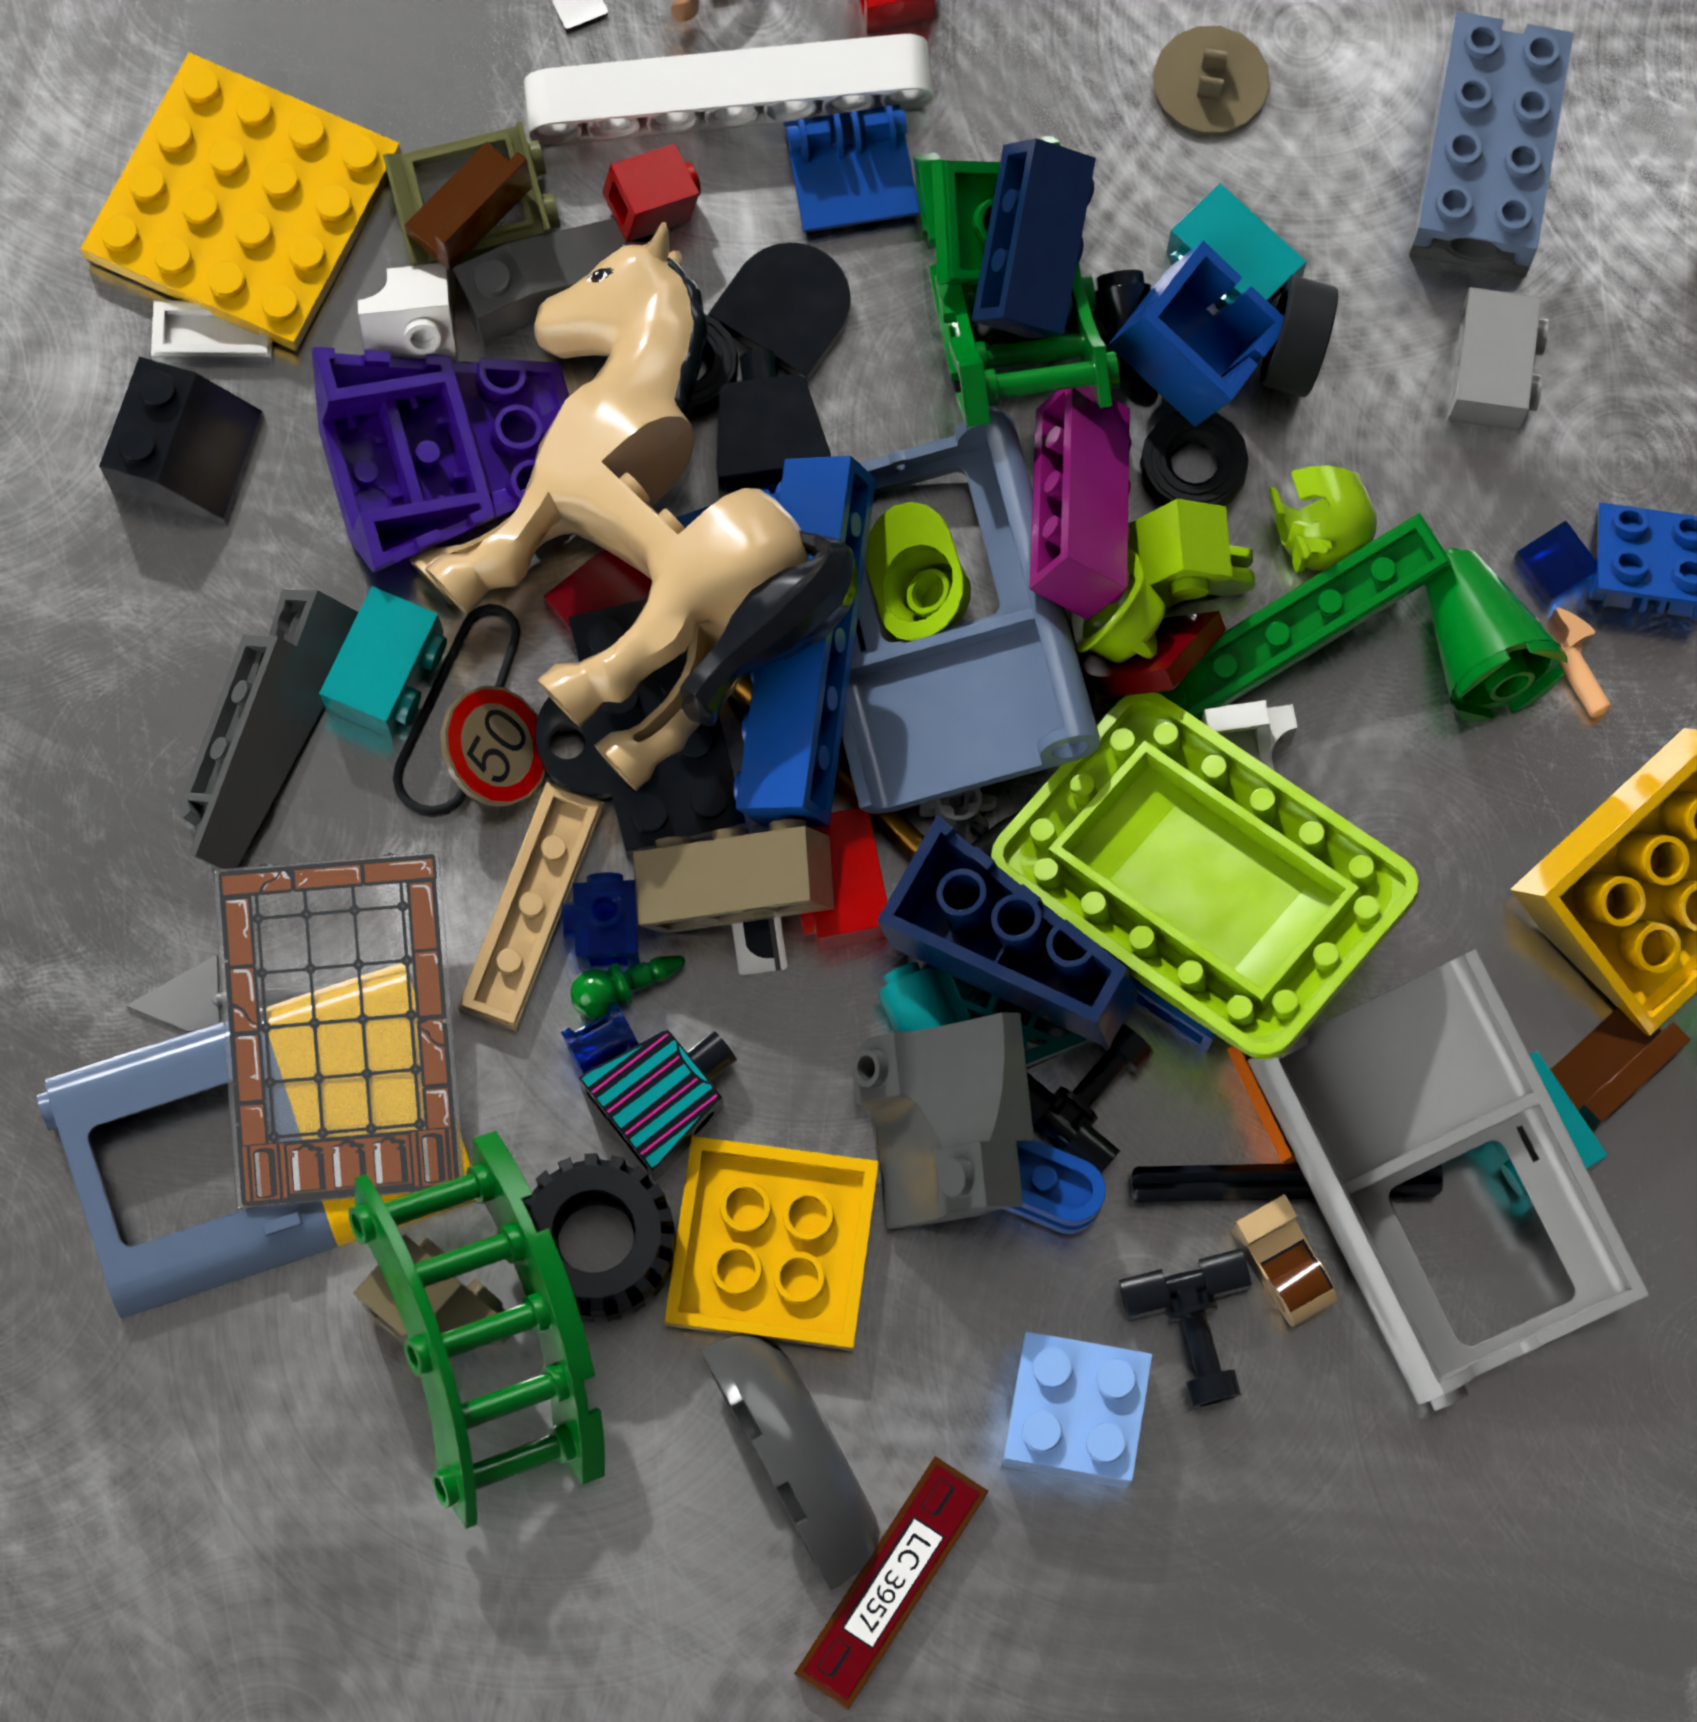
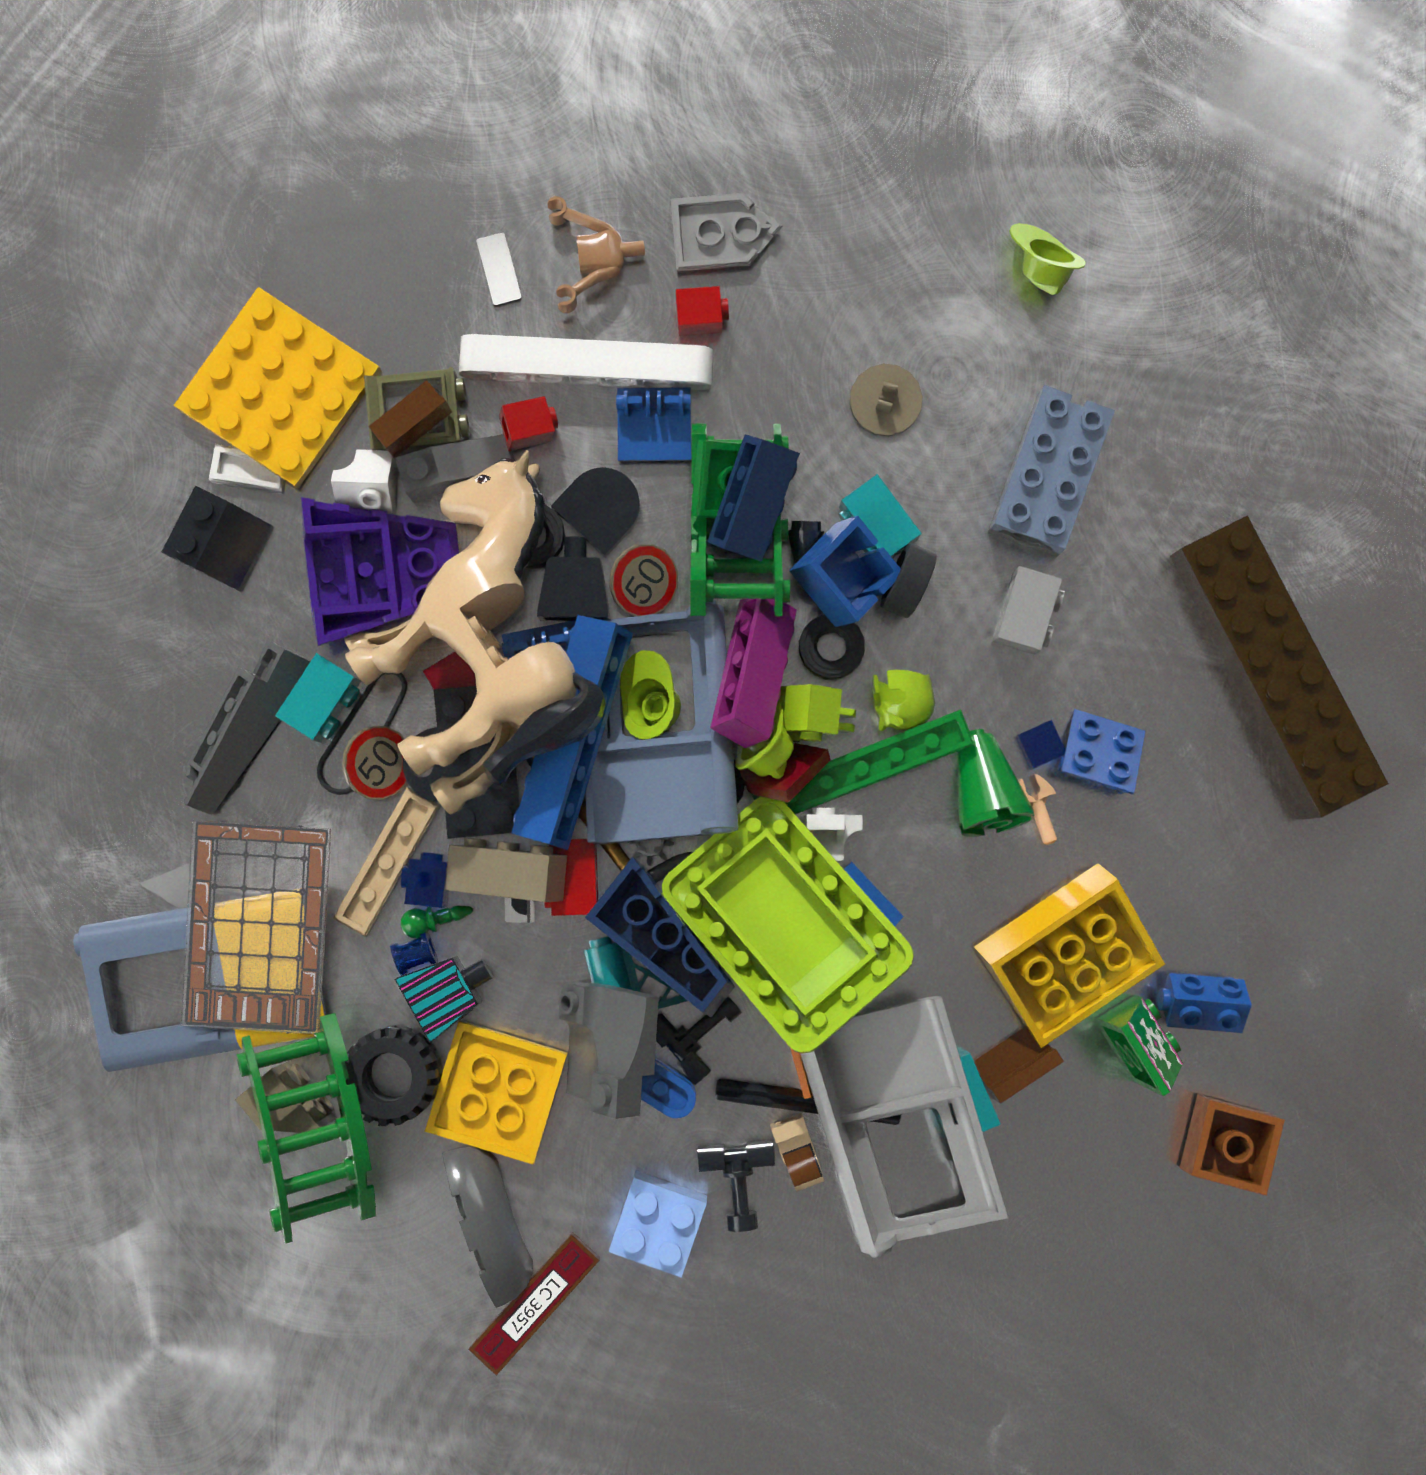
camera: 10 degrees right, 10 degrees up
none -> piece [609,544,678,616]

